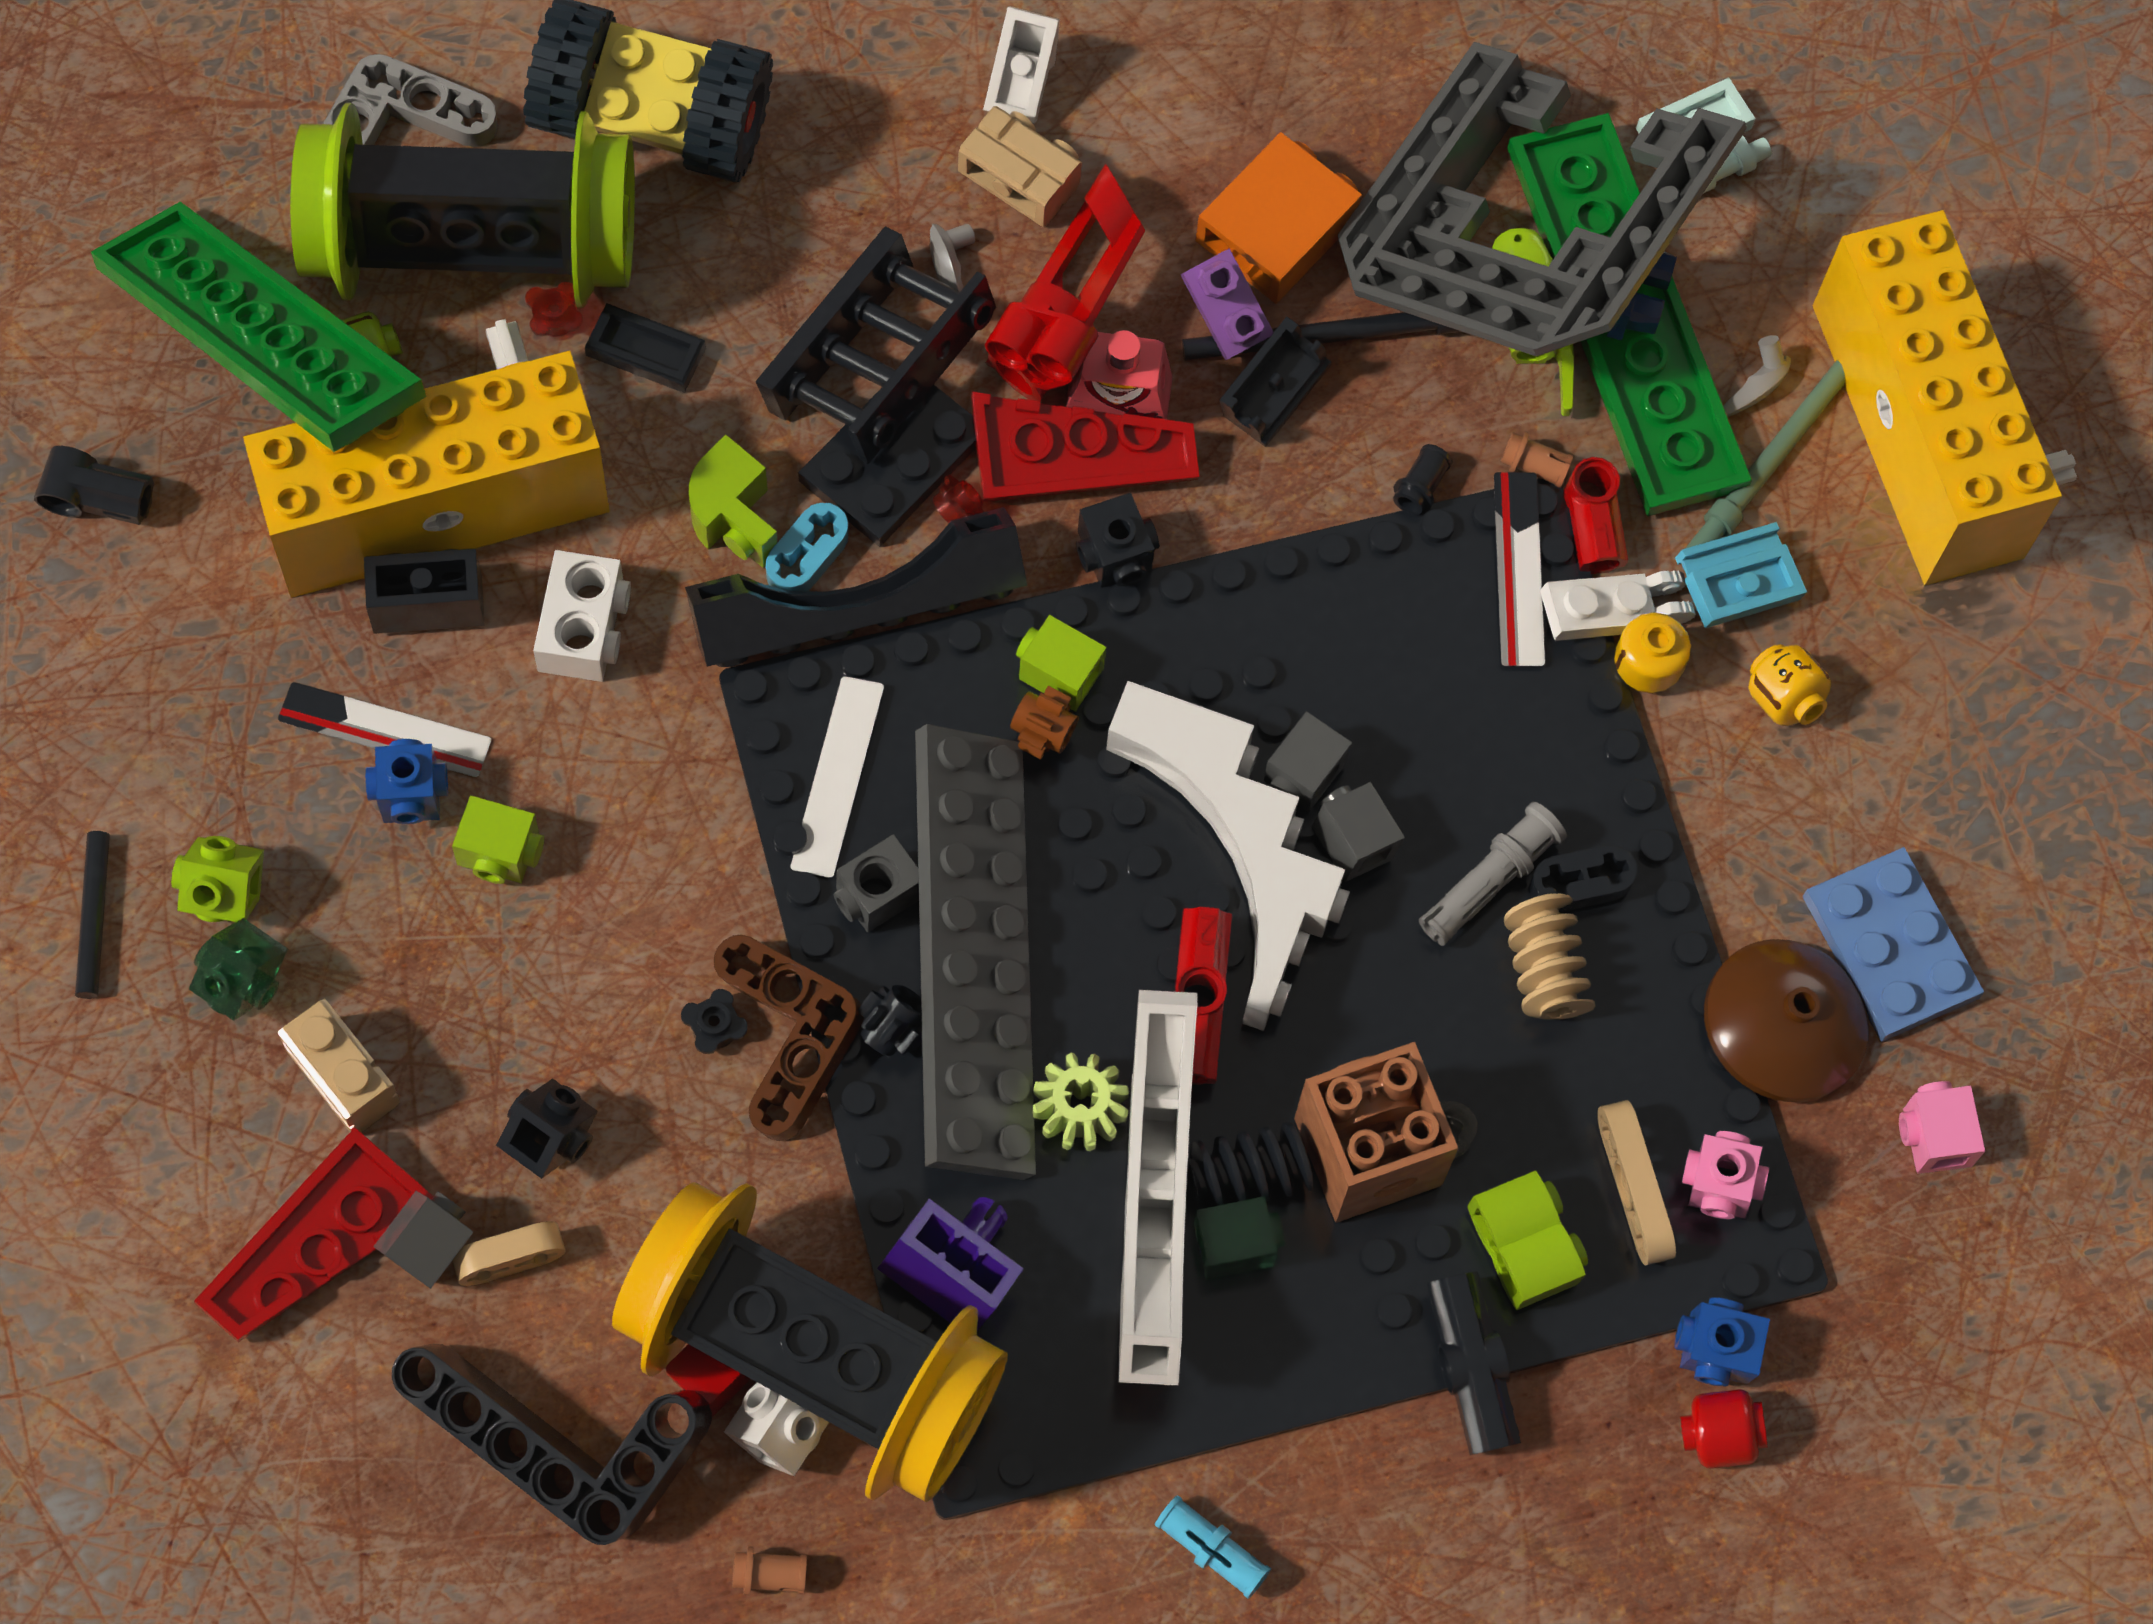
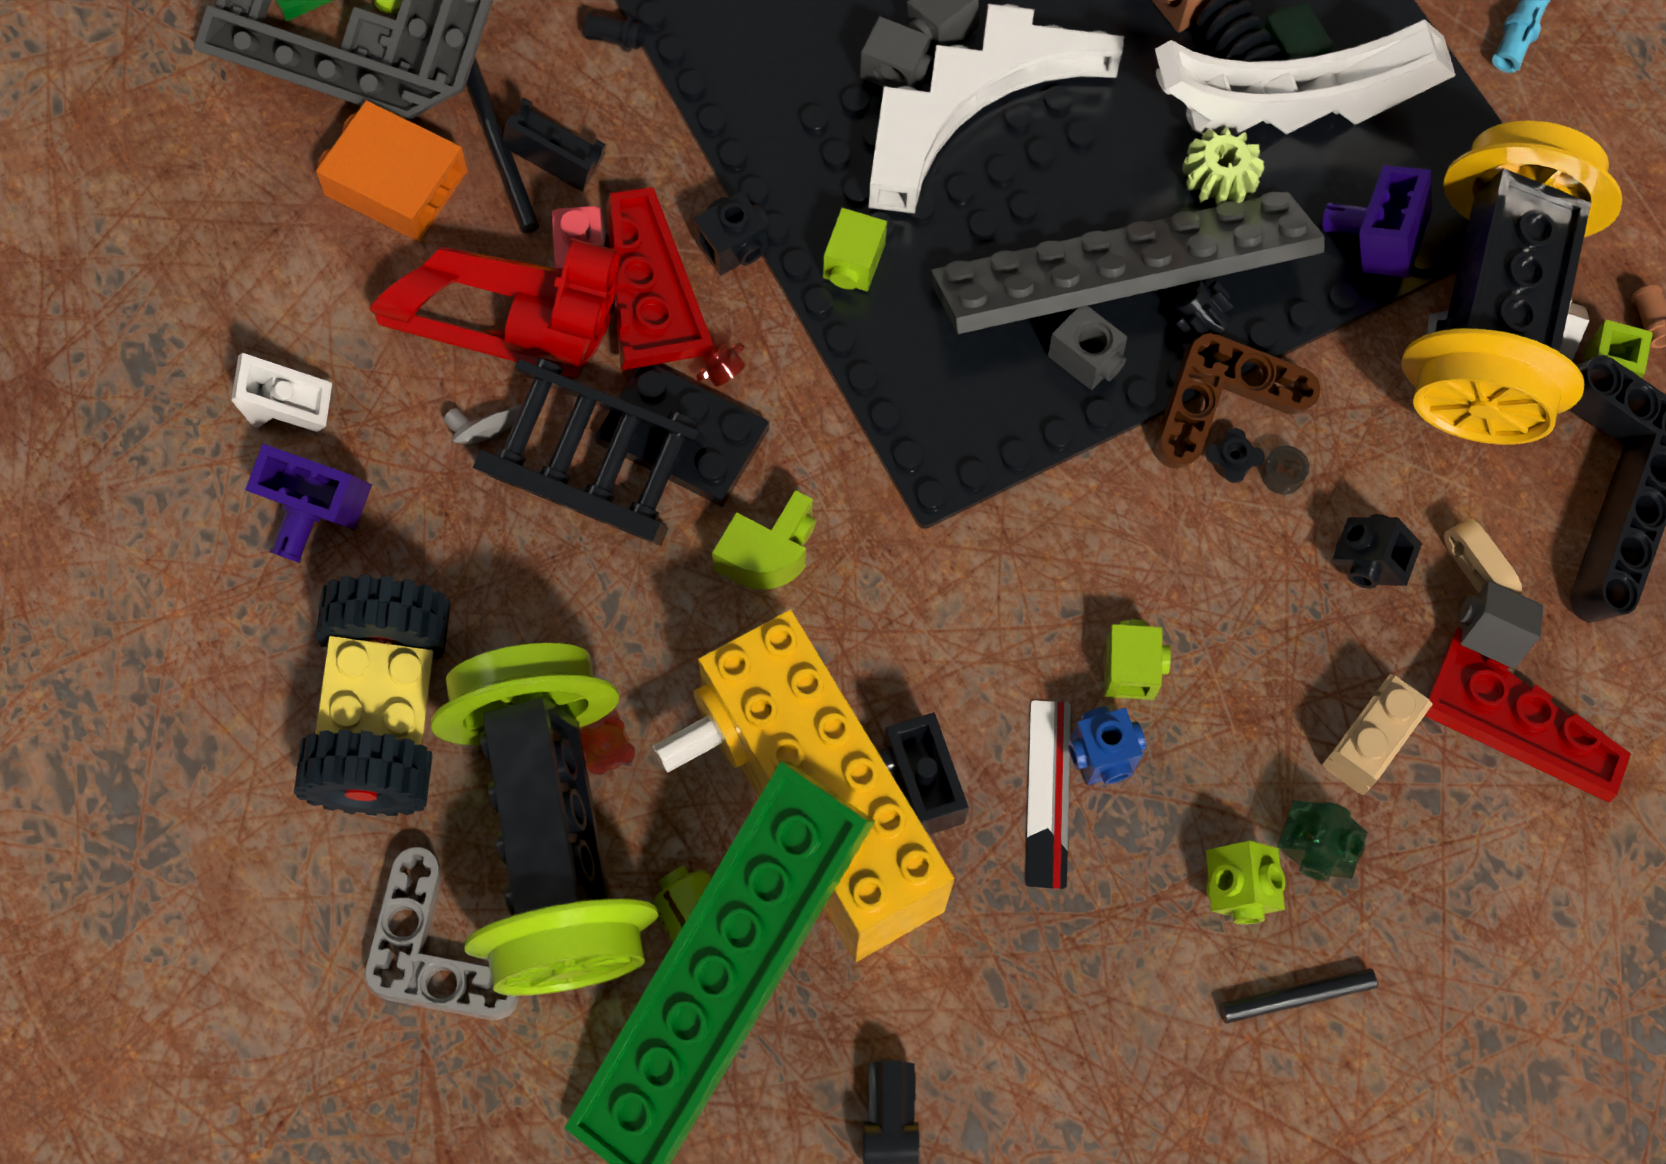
camera: 100 degrees left, 0 degrees up
white brick [533,550,631,682] -> none
black tile [585,303,706,393] -> none
black arch [685,507,1028,667] -> none
medium azure beam [766,503,848,591] -> none
white sticker [791,676,884,877] -> none
tan brick [958,106,1082,227] -> none
dark orange gear [1010,686,1079,759] -> none
red piece [1174,906,1232,1085] -> none
medium lavender hips [1180,248,1274,360] -> none
none -> dark purple brick [245,444,372,563]
none -> clear smoke bush [1261,445,1309,495]
none -> lime brick [1583,319,1653,378]

